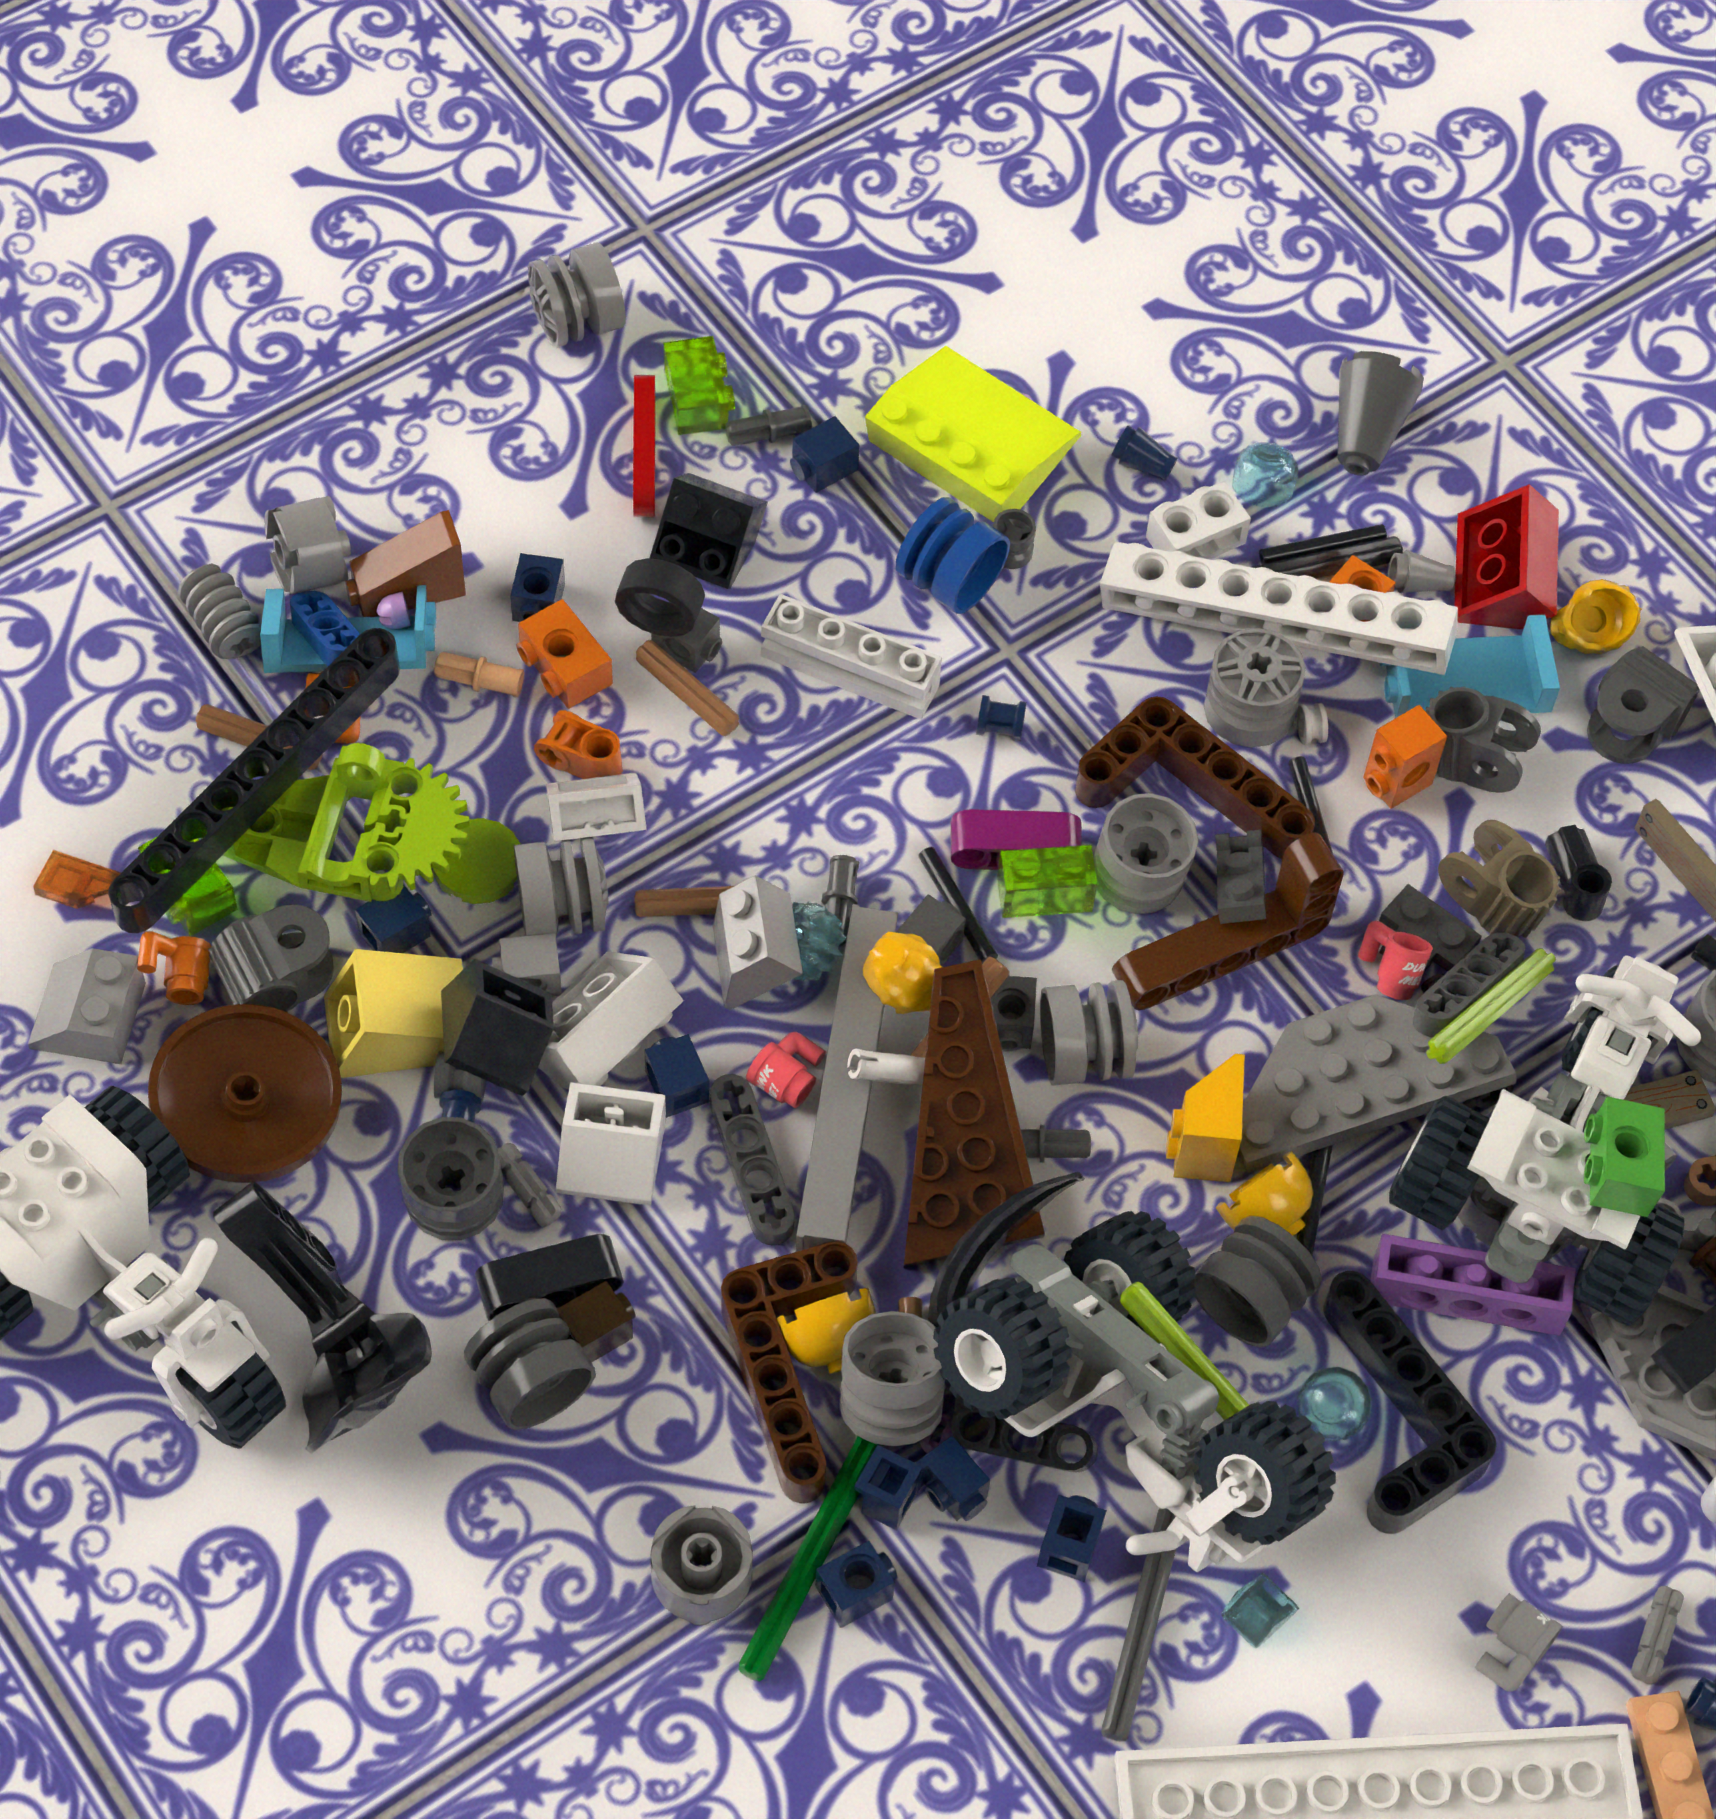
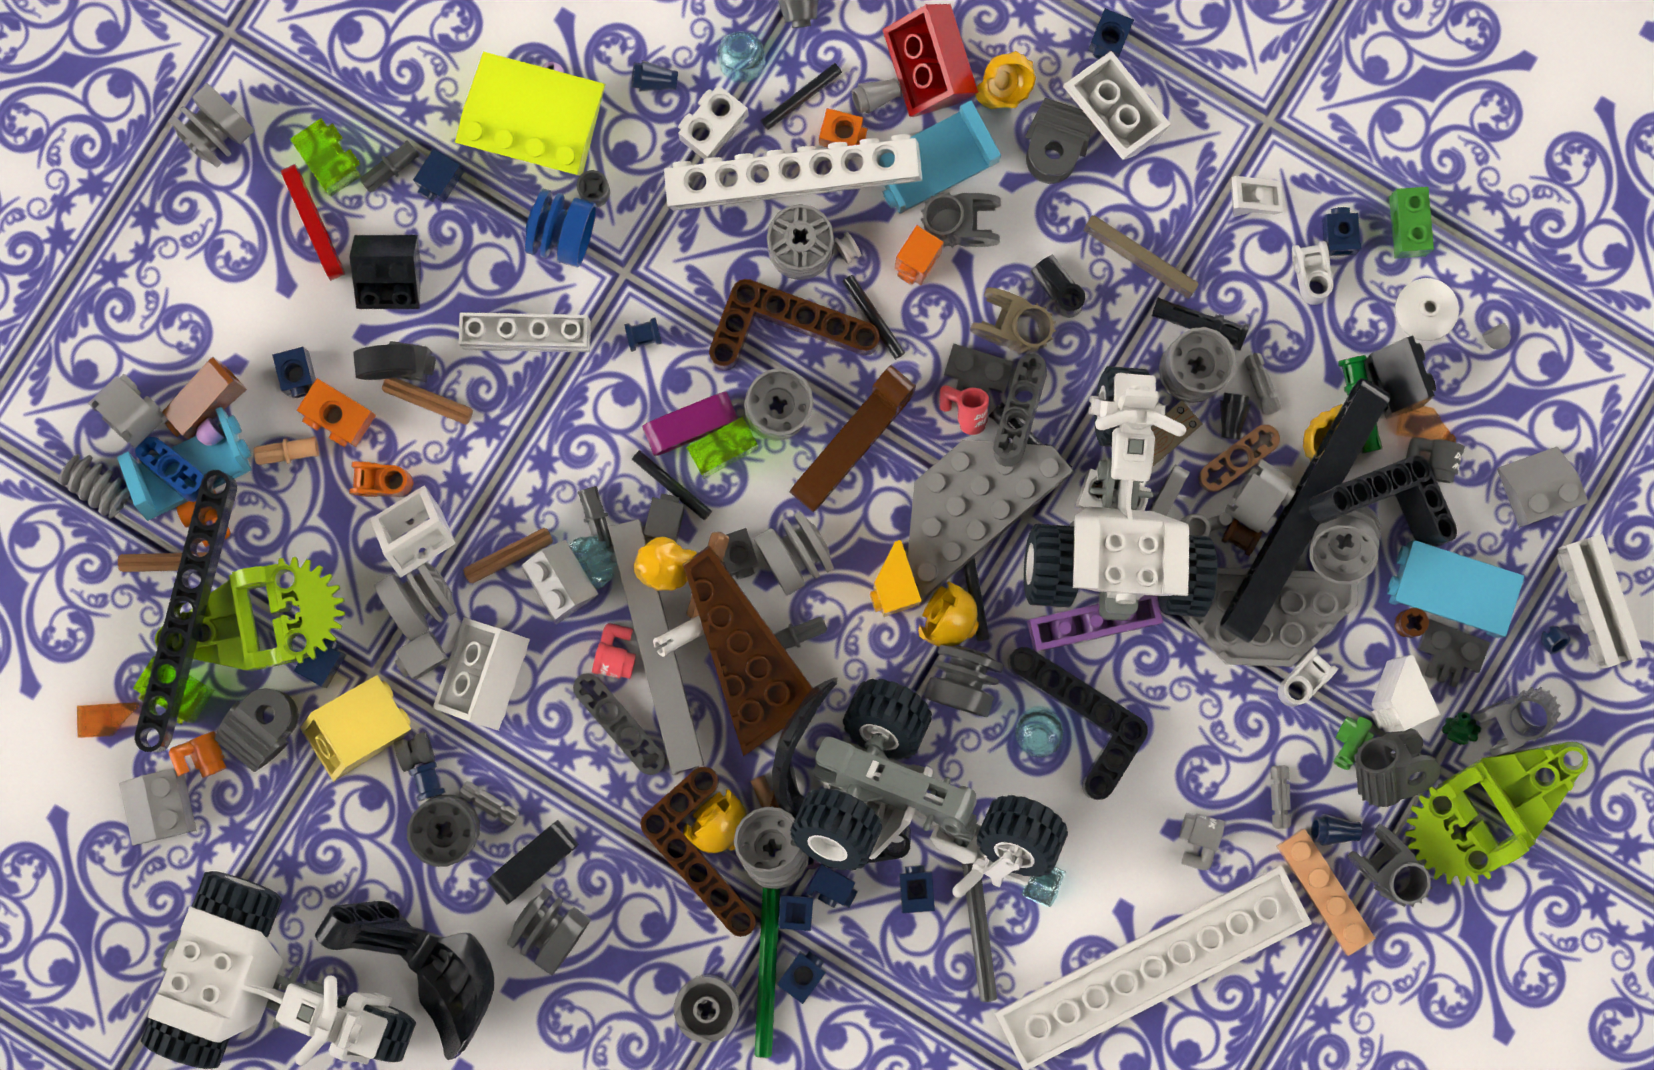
camera: 20 degrees left, 25 degrees up
reddish brown dish [148,1004,342,1183] -> none
lime tile [433,818,520,904] -> none
black slope [441,959,554,1096] -> none
white slope [556,1082,666,1206] -> none
dark brown brick [557,1281,636,1363] -> none
dark blue brick [644,1034,710,1118] -> none
lime axle [1120,1282,1249,1421] -> none
dark grey plate [1215,829,1266,924] -> none
black axle [1252,536,1403,579] -> none
lime axle [1426,948,1556,1064] -> none
bright green brick [1584,1096,1665,1217] -> none

